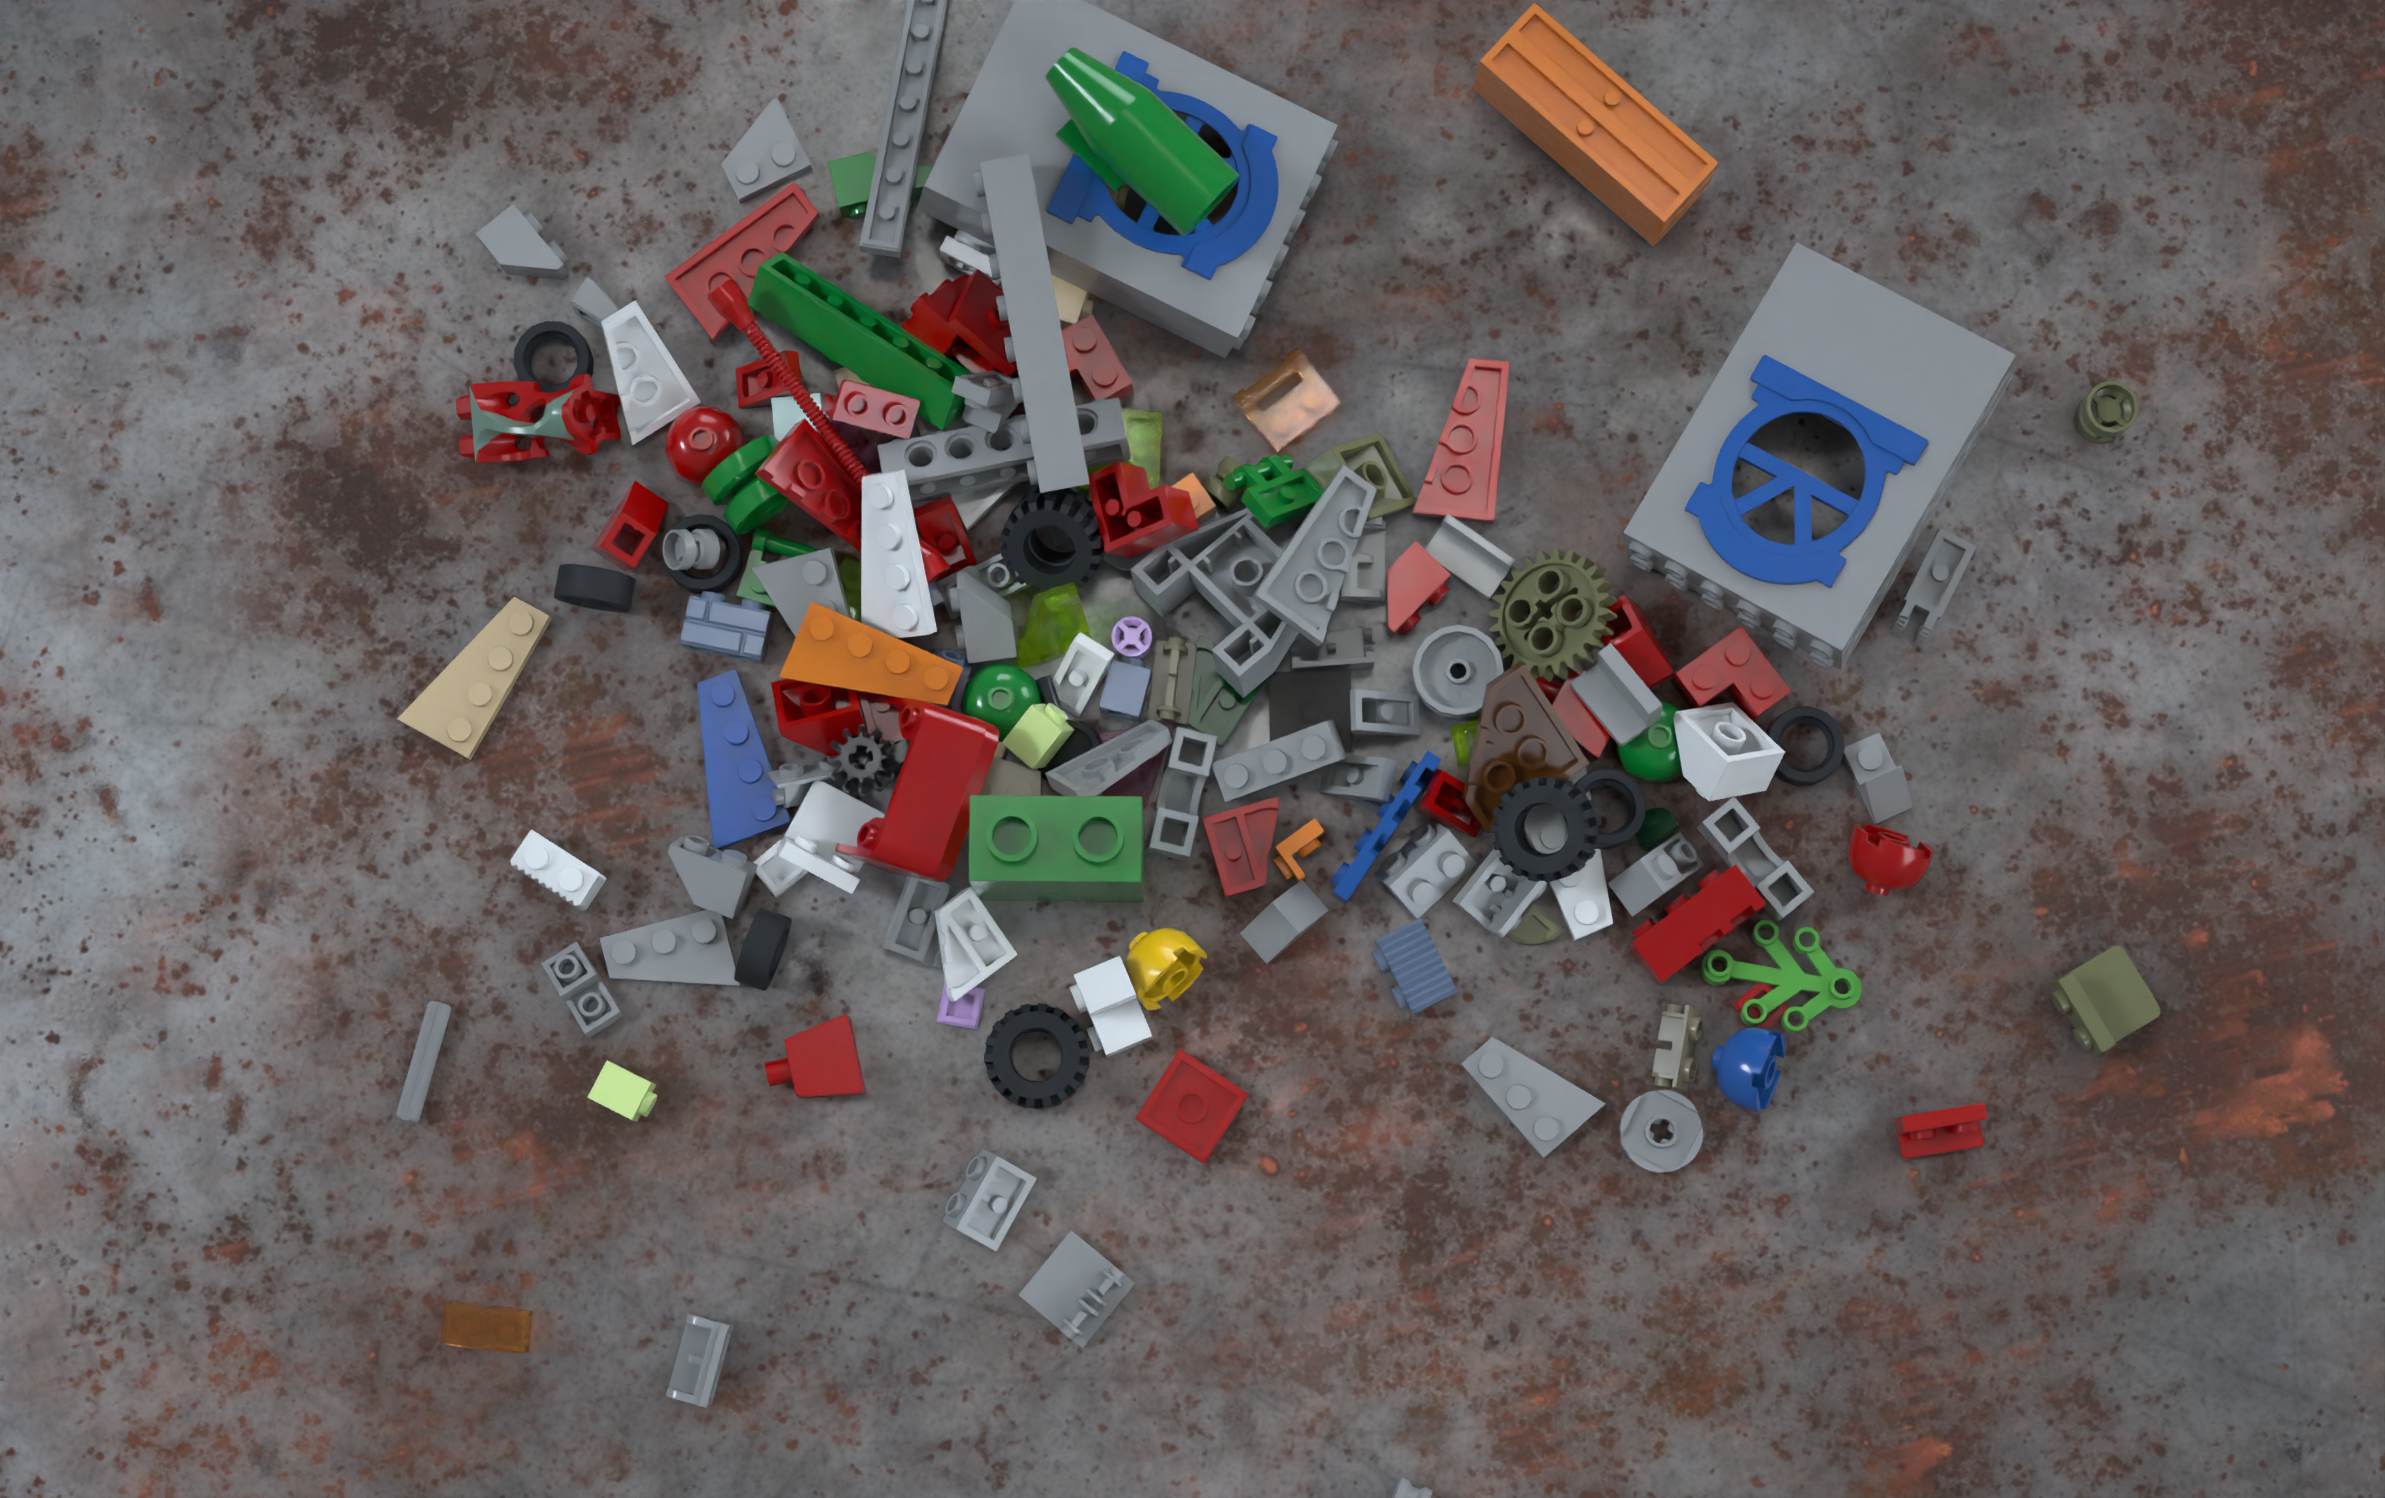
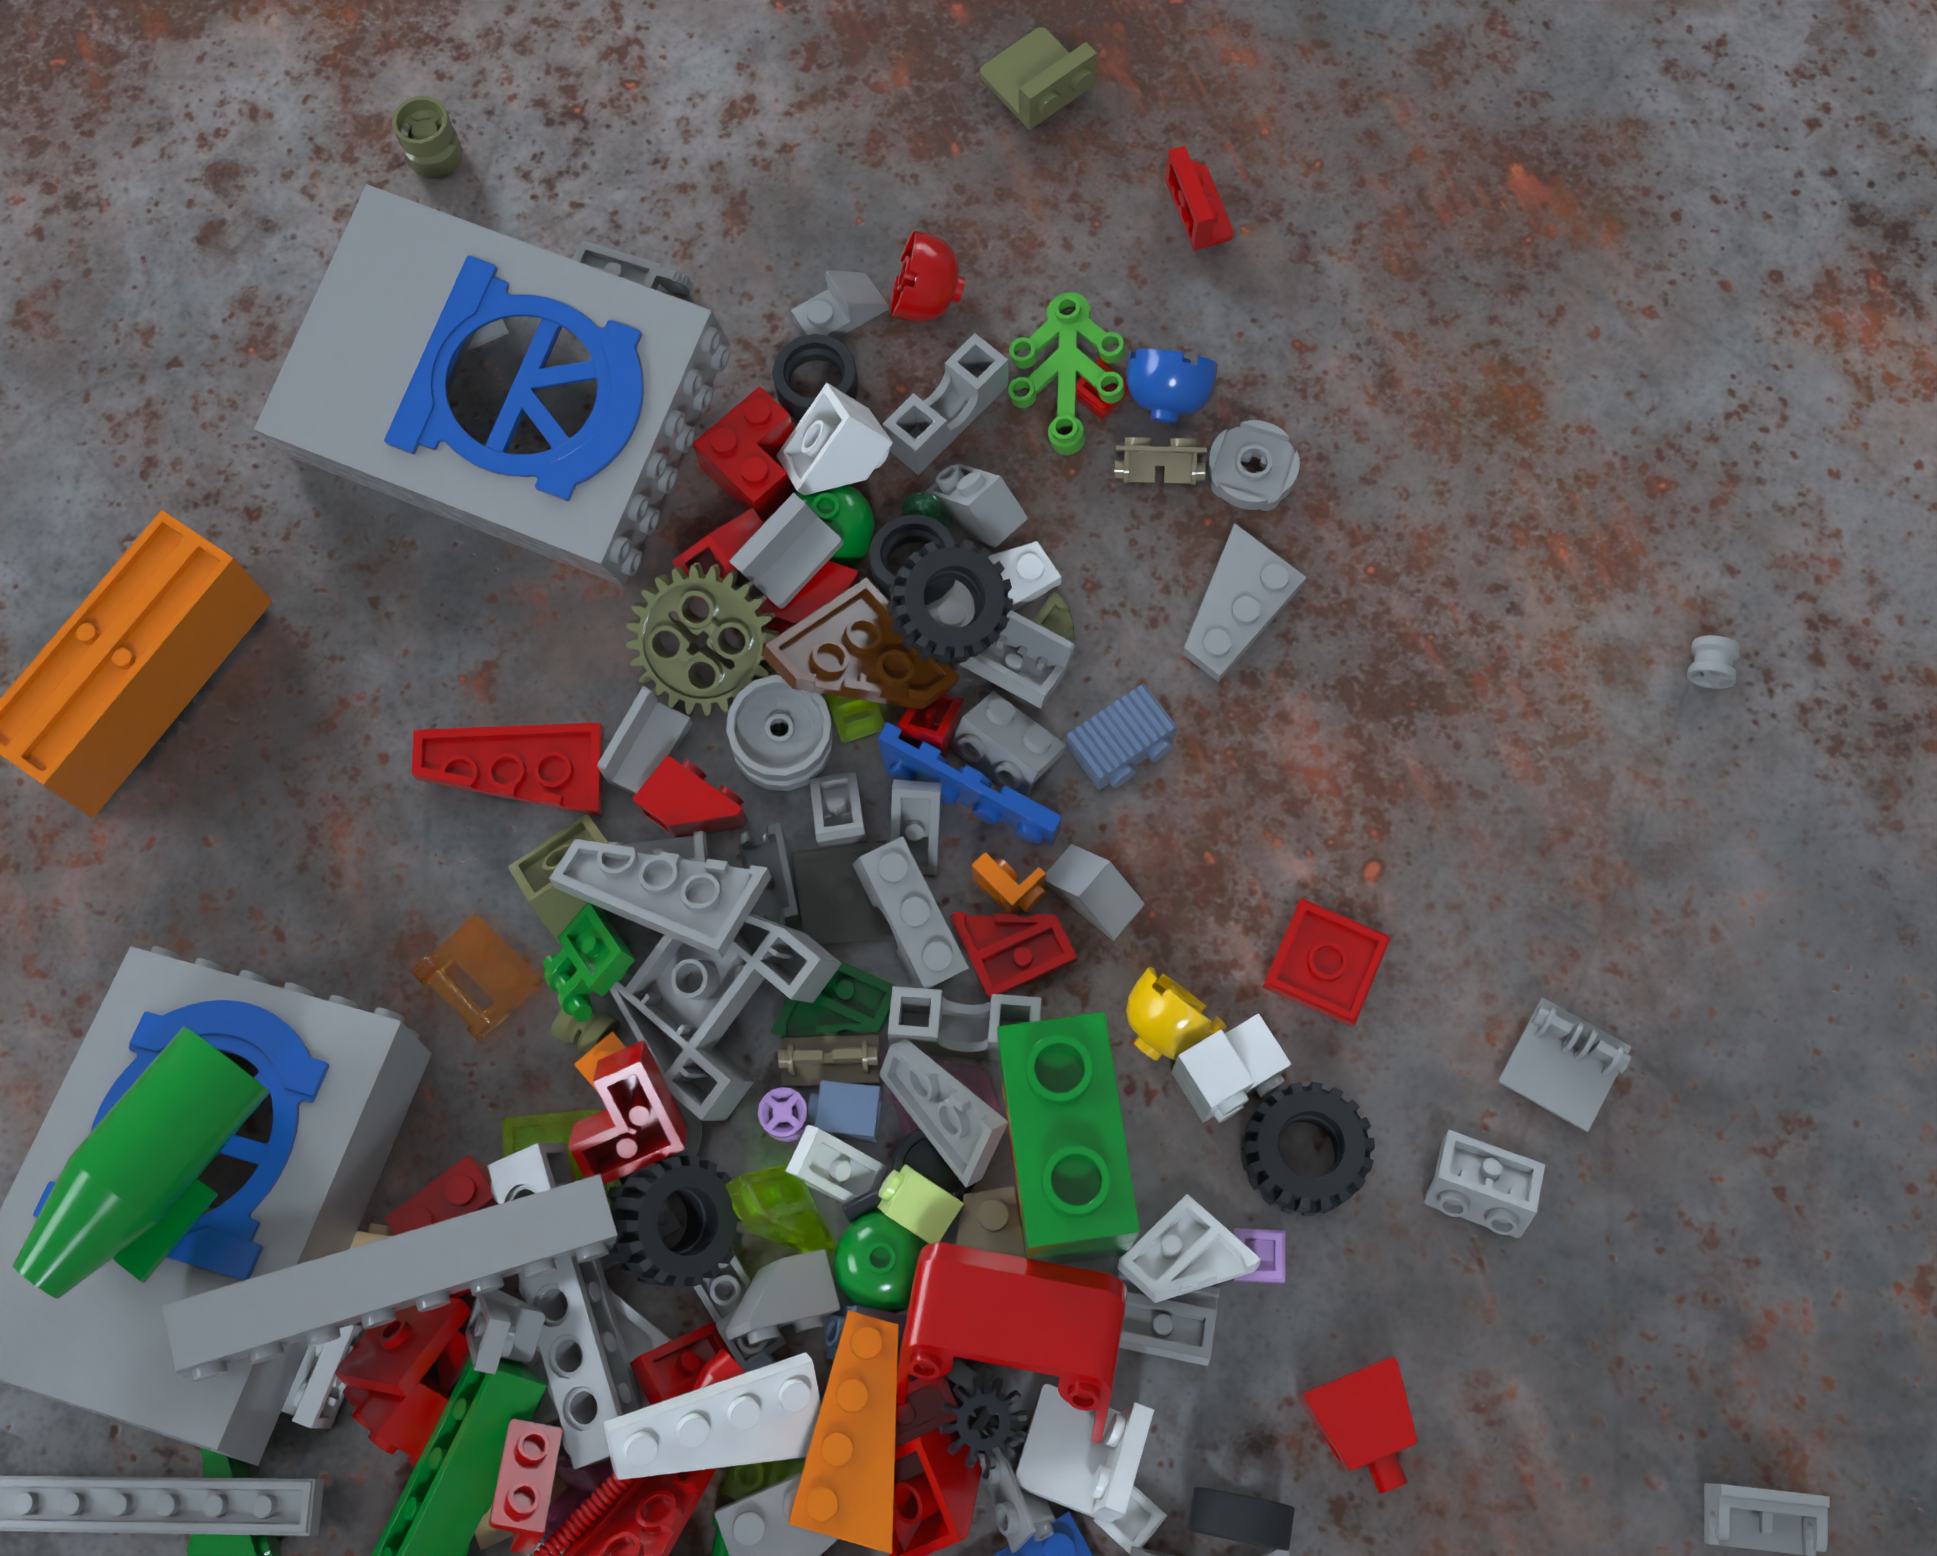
camera: 95 degrees left, 10 degrees down
red wedge [1628,864,1766,985] -> none

